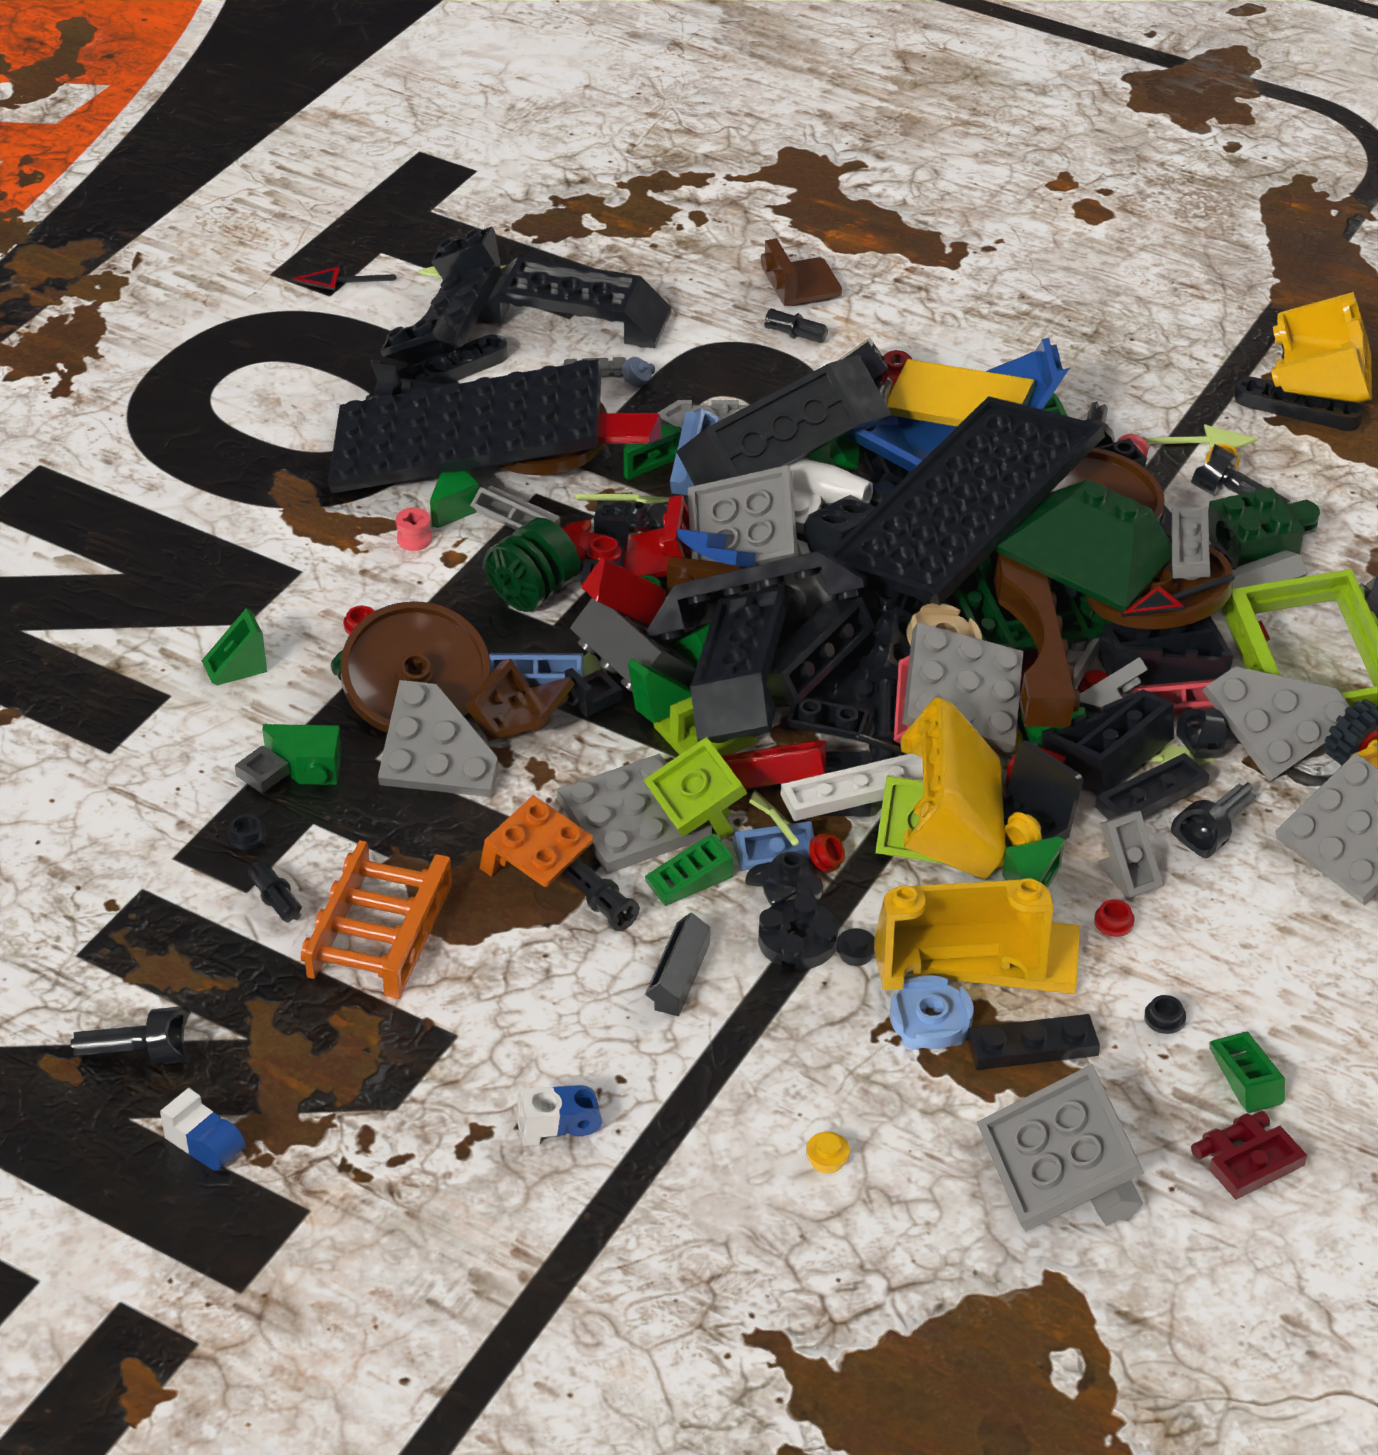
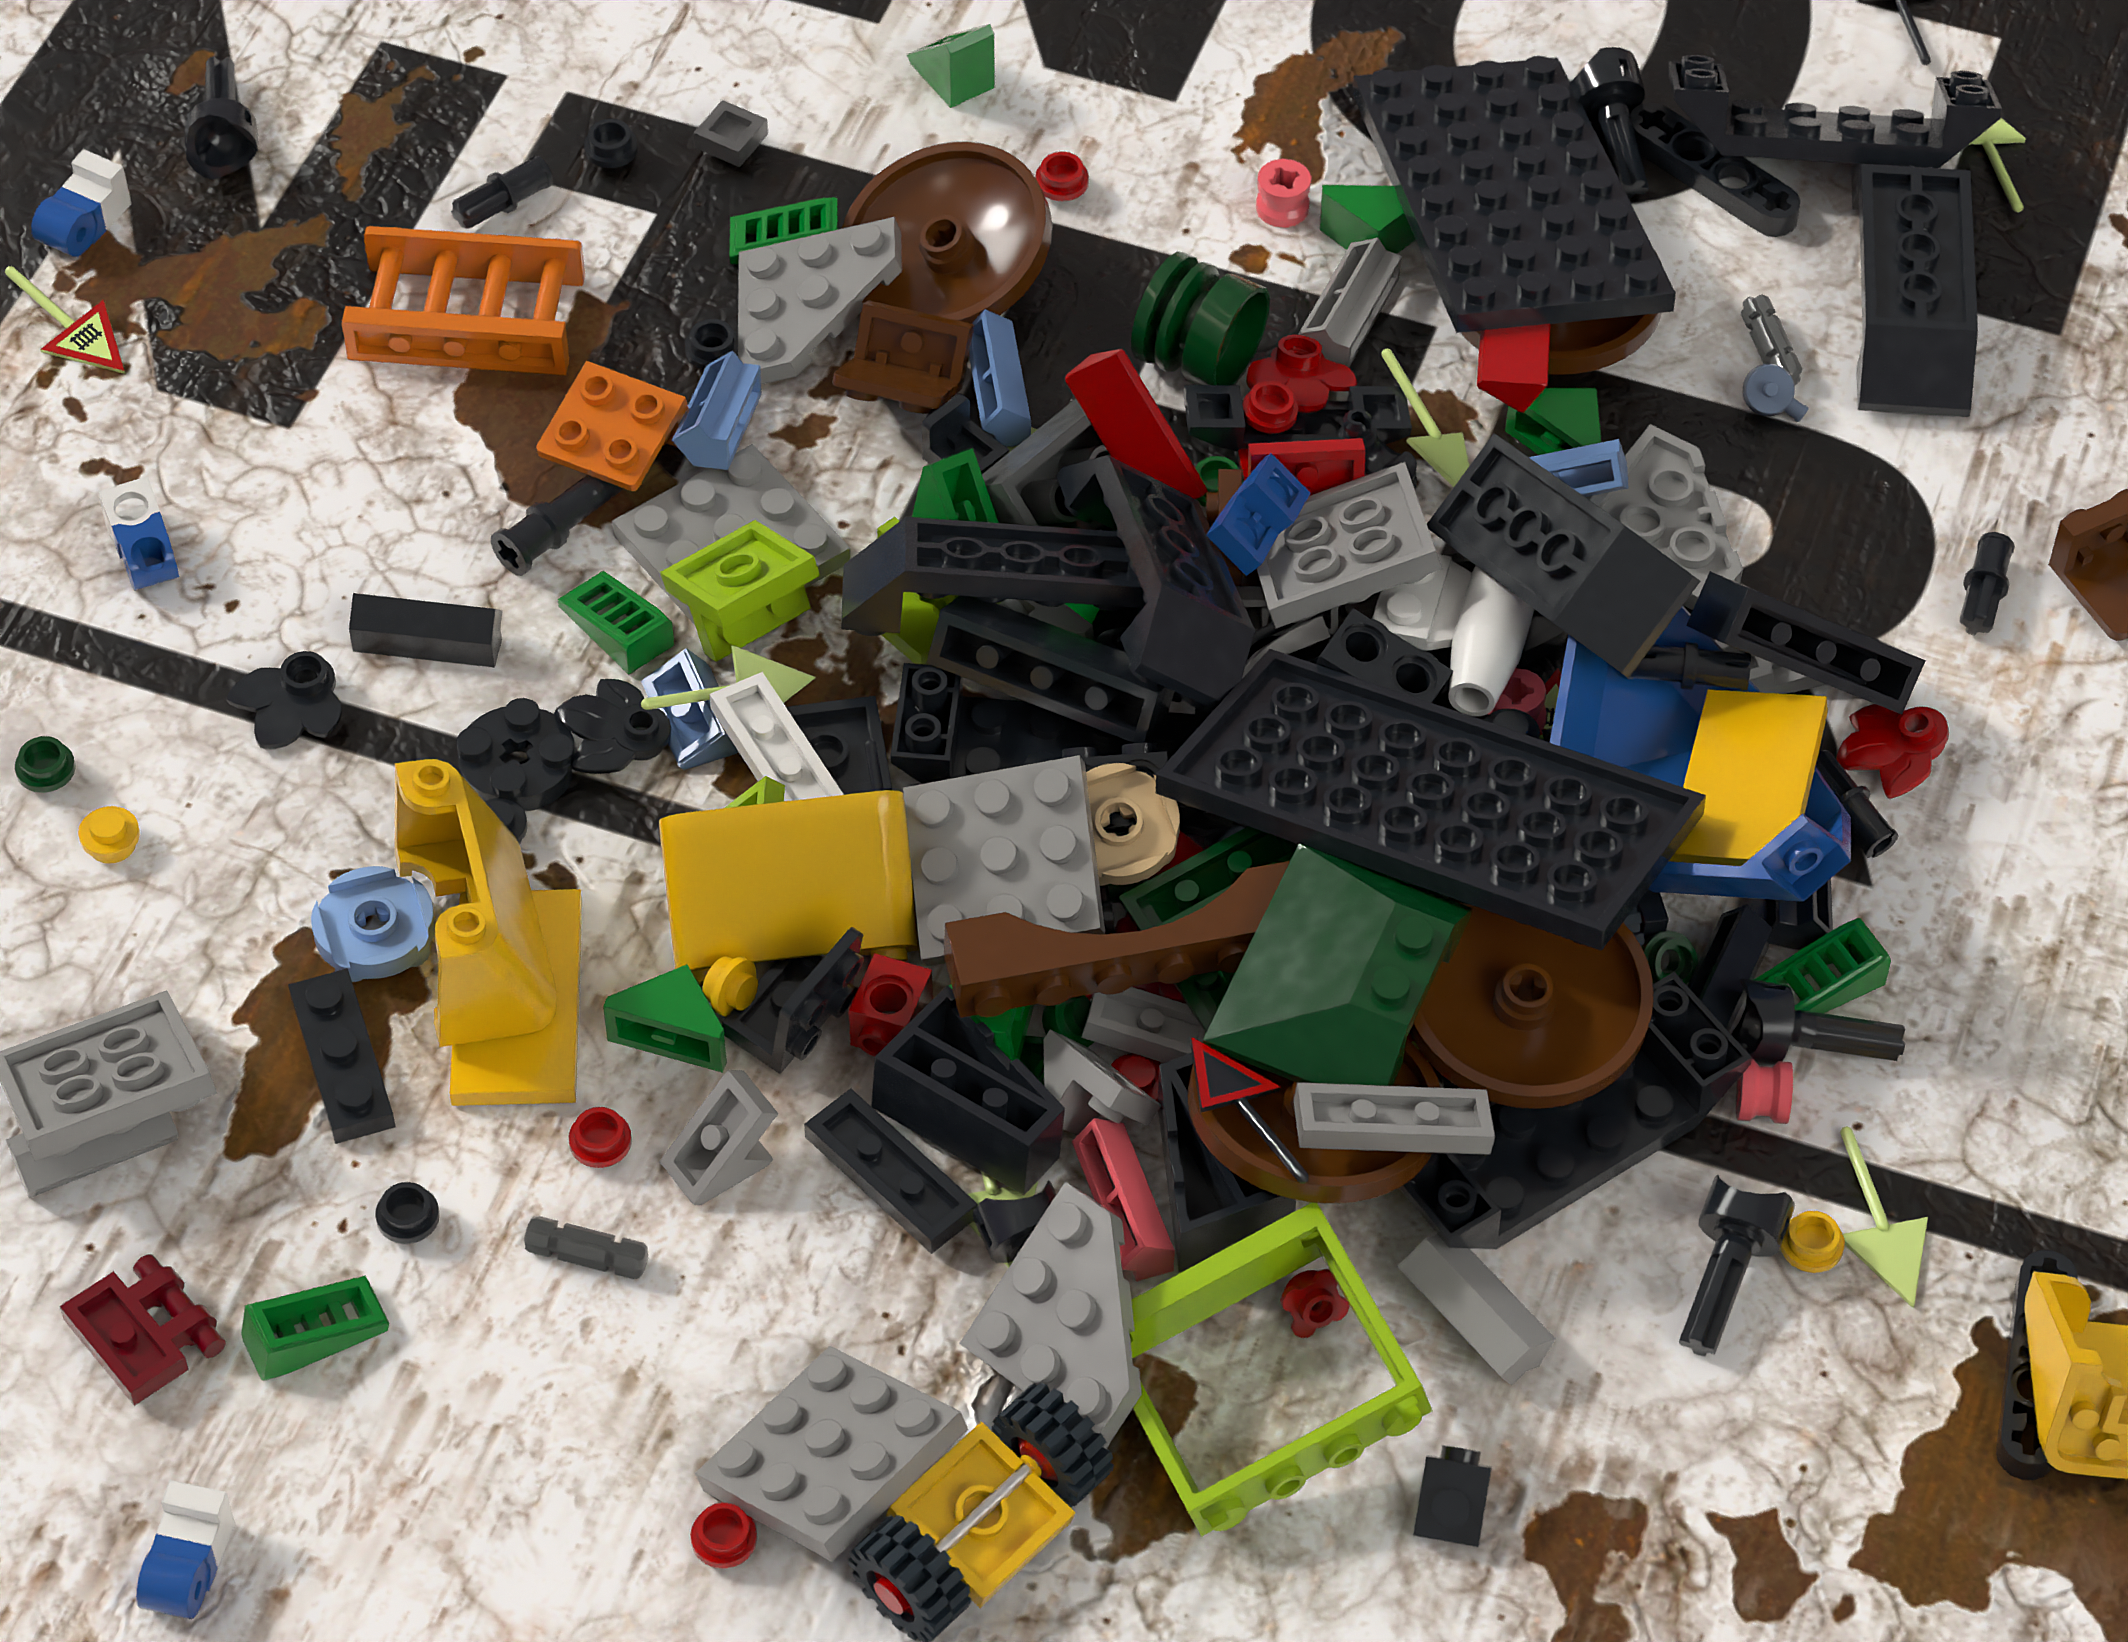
camera: 80 degrees right, 10 degrees up
green slope [262,724,342,785] -> none
red slope [721,740,826,789] -> none
red plate [809,834,845,873] -> none
black piece [1171,782,1256,859] -> none
dark green brick [1208,487,1320,567] -> none
none -> piece [5,266,126,374]
none -> dark green plate [15,736,76,793]
none -> black plate [227,651,342,749]
none -> dark grey axle [524,1216,648,1279]
none -> medium blue piece [672,351,762,470]
none -> black plate [685,319,738,370]
none -> green slope [729,198,839,264]

